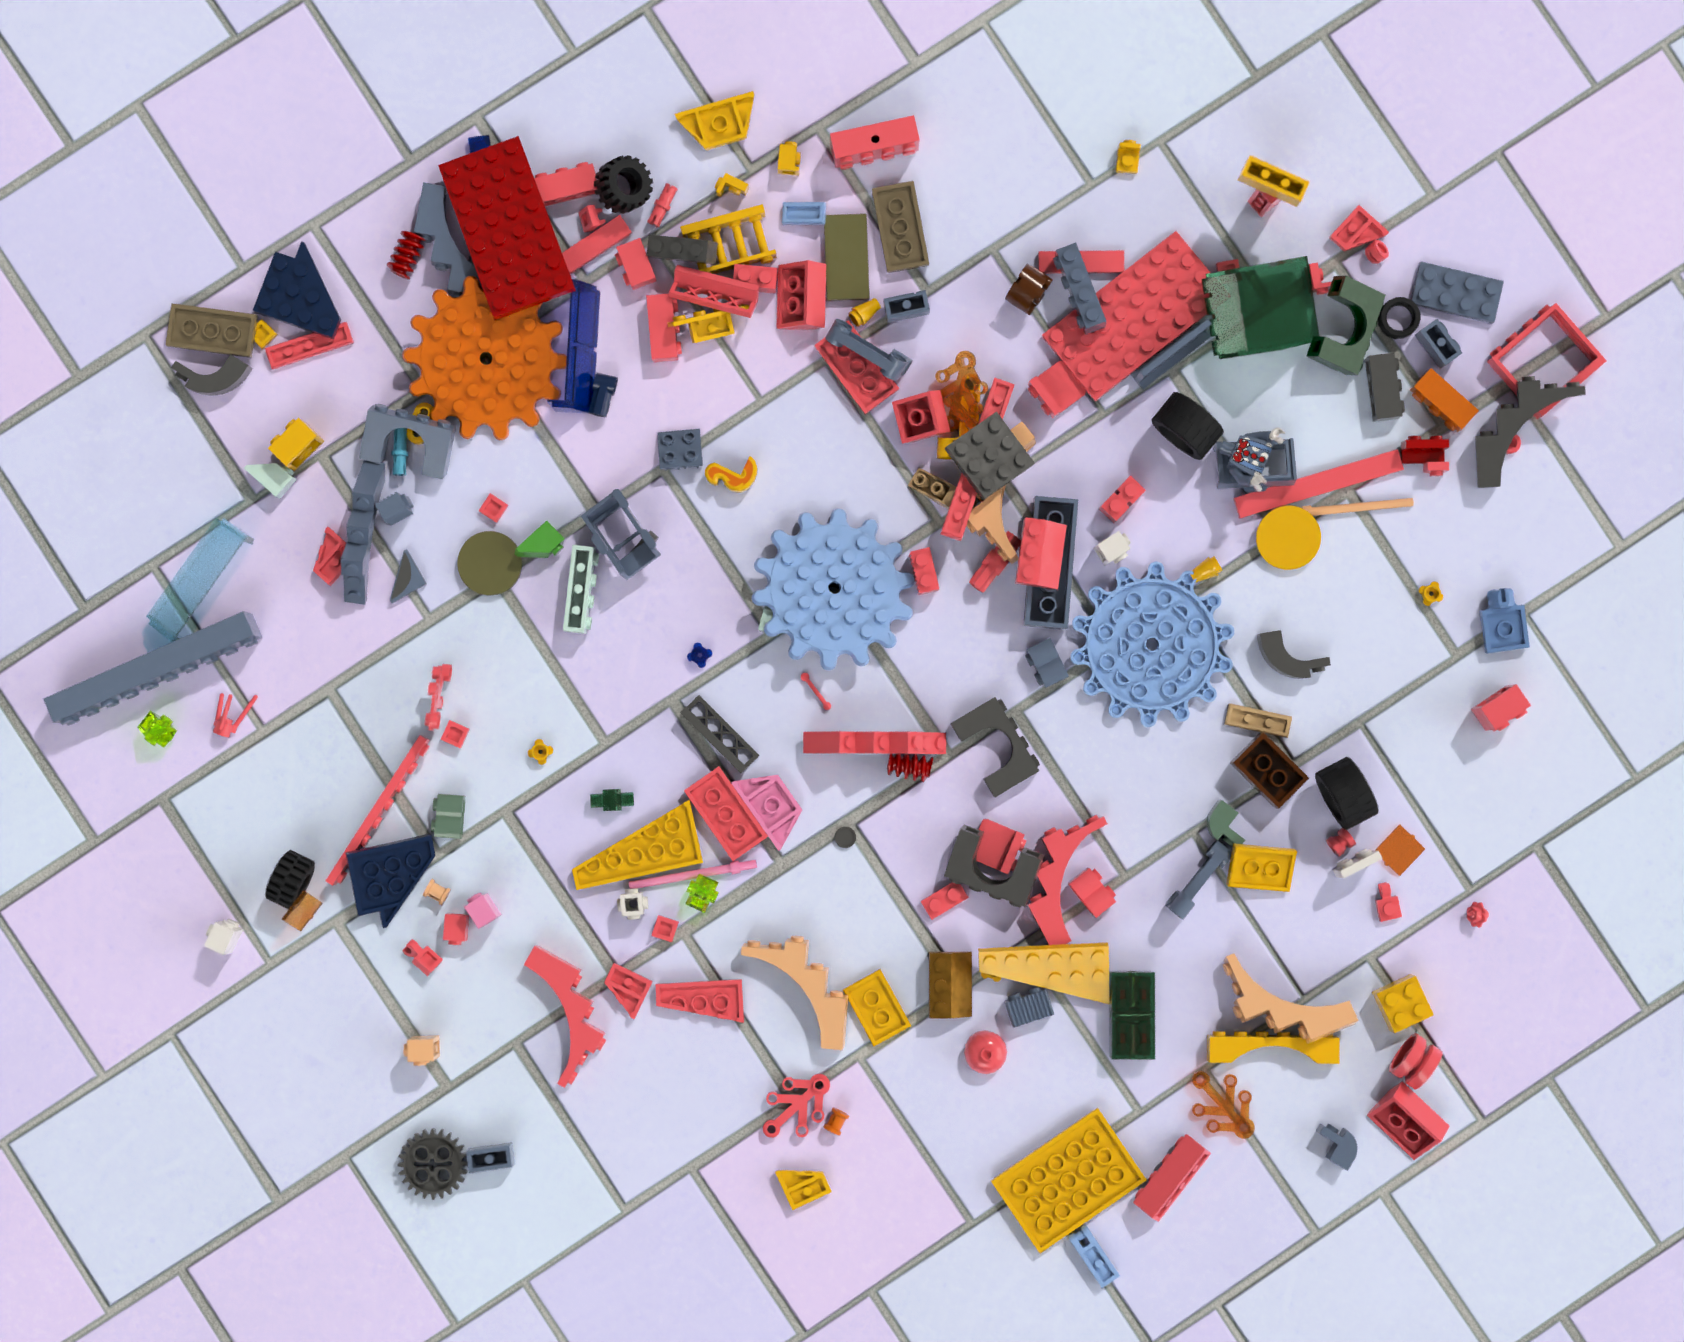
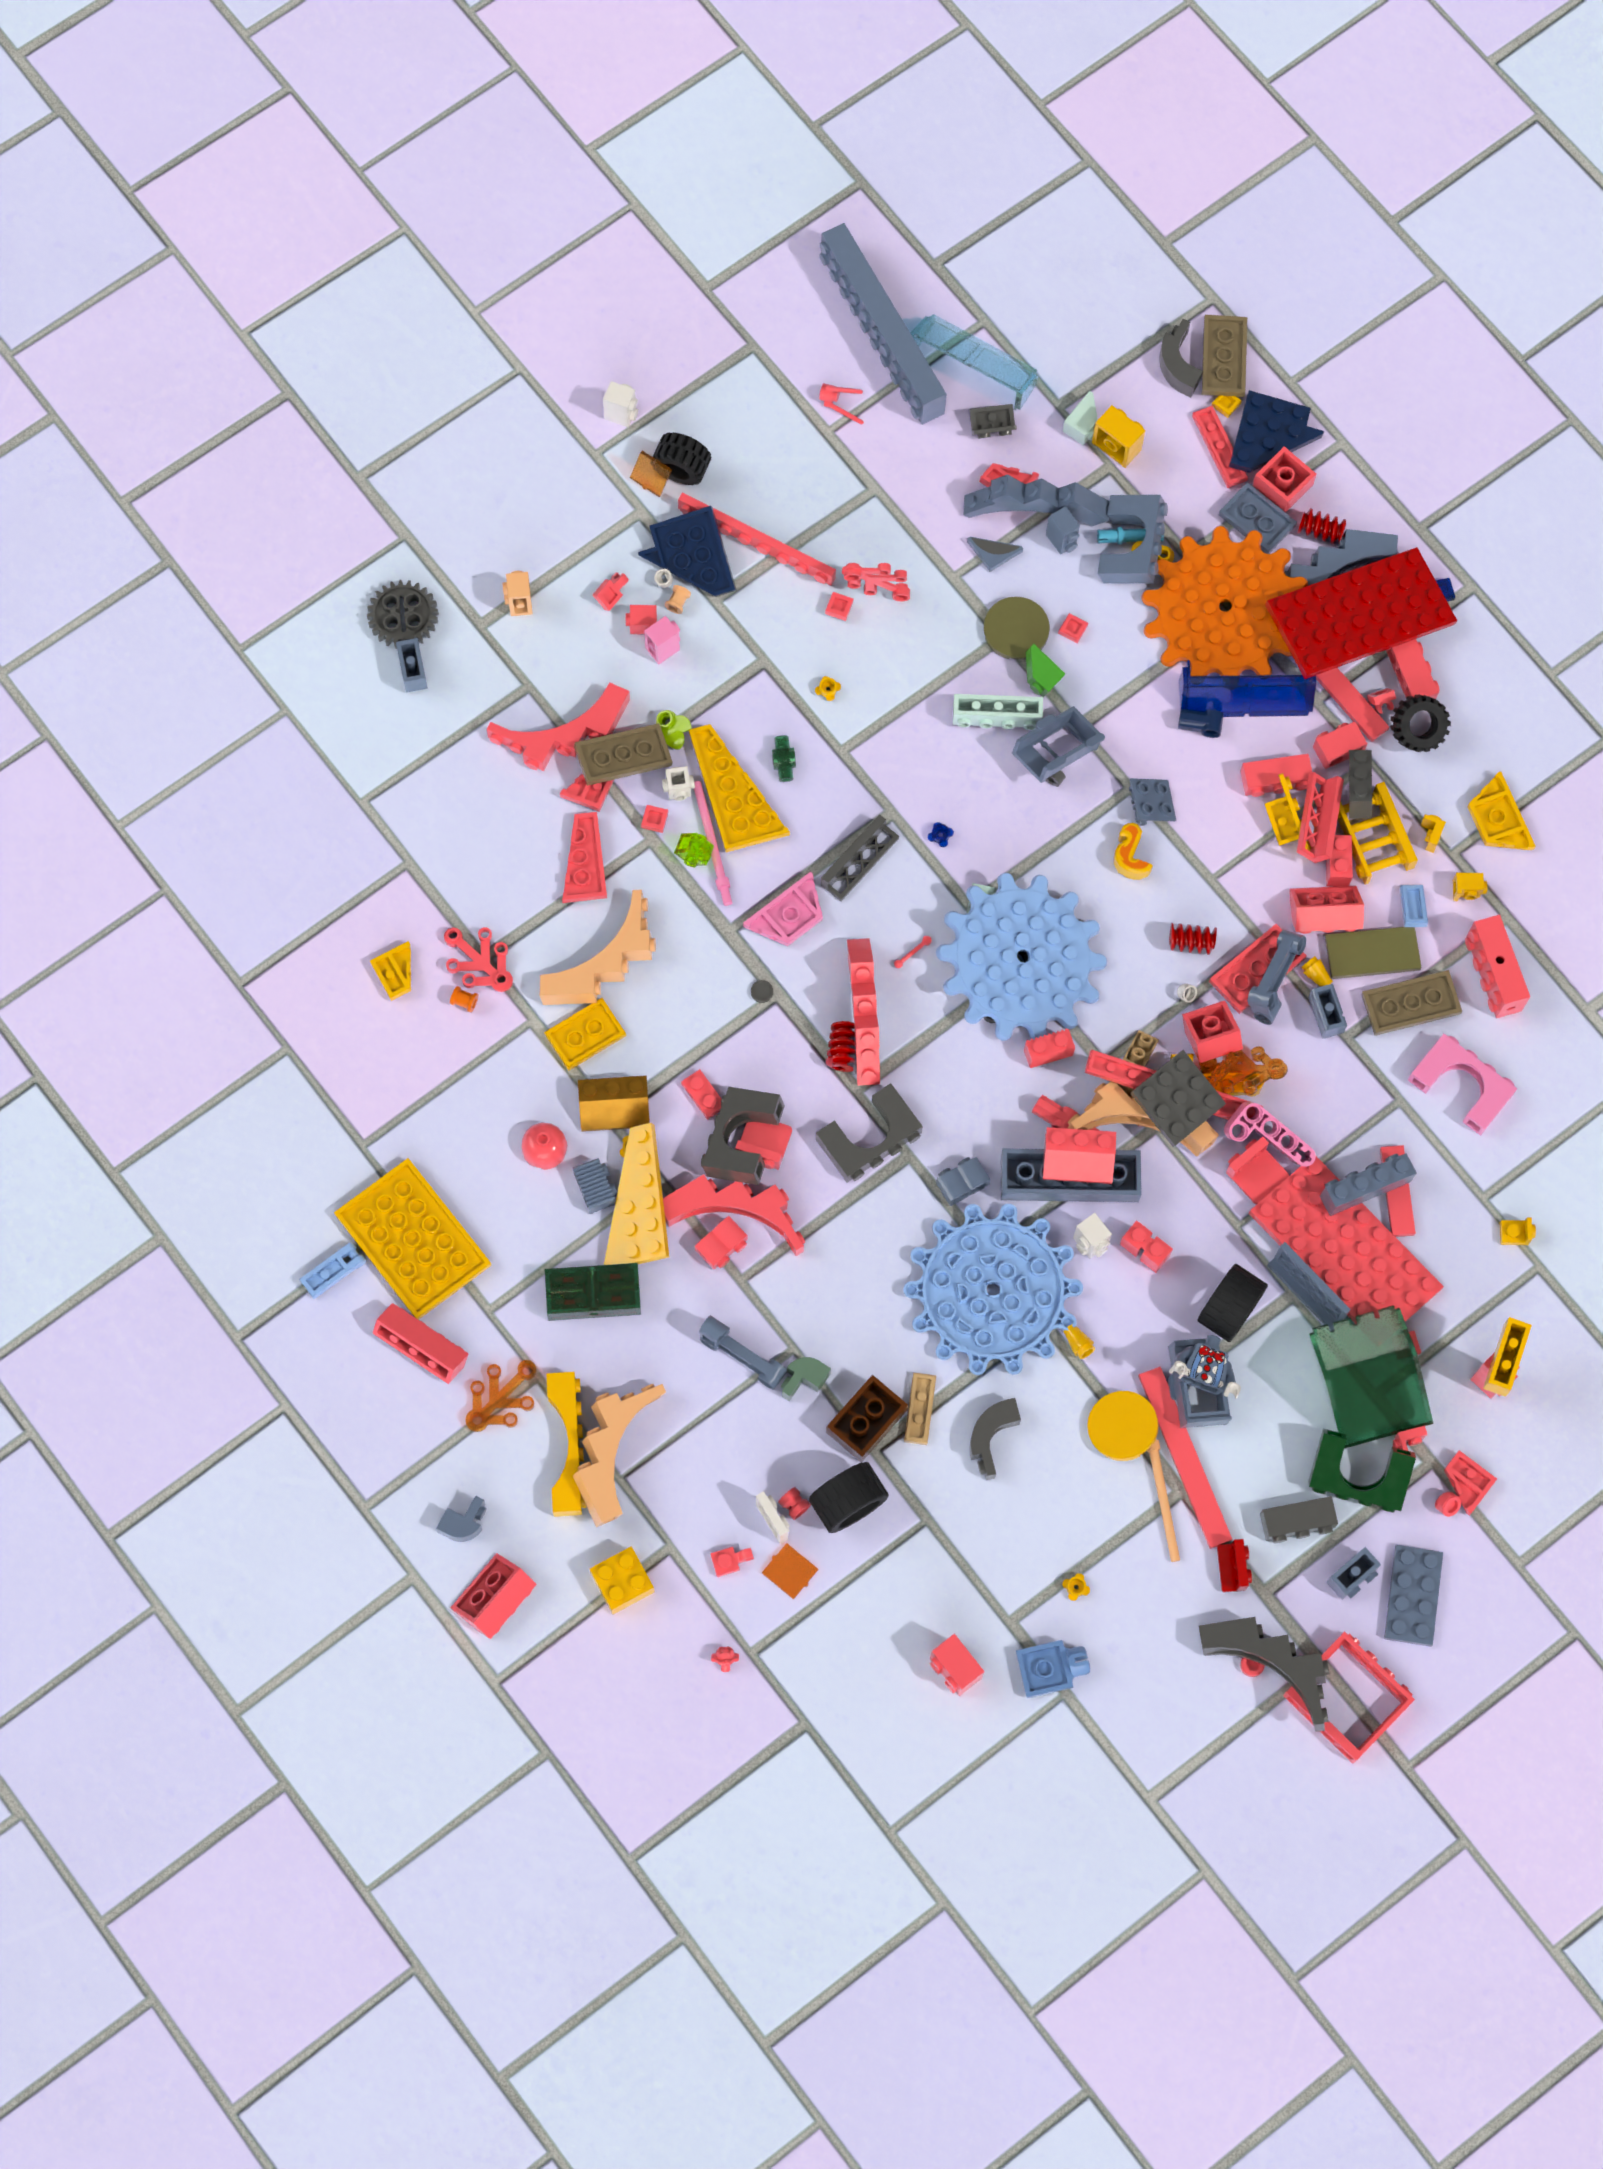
camera: 90 degrees right, 15 degrees down
clear neon green brick [137,710,177,748] -> none
sand green brick [431,794,466,839] -> none
coral pin [647,183,678,228] -> none
coral plate [684,766,768,861] -> none
reddish brown brick [1005,264,1053,316] -> none
yellow tile [1226,843,1297,892] -> none
black tyre [1378,297,1421,339] -> none
coral wheel [1389,1033,1442,1090] -> none
orange brick [1410,368,1479,432] -> none
coral plate [1423,462,1449,477] -> none
none -> dark tan plate [574,723,673,786]
none -> white hinge [654,569,673,588]
none -> lime plate [656,710,692,750]
none -> dark grey bracket [969,404,1017,439]
none -> red piece [1169,922,1217,955]
none -> white hinge [1177,983,1197,1003]
none -> sand blue plate [1219,482,1297,554]
none -> bright pink beam [1224,1101,1316,1167]
none -> coral brick [1252,447,1317,513]
none -> bright pink arch [1408,1034,1517,1136]

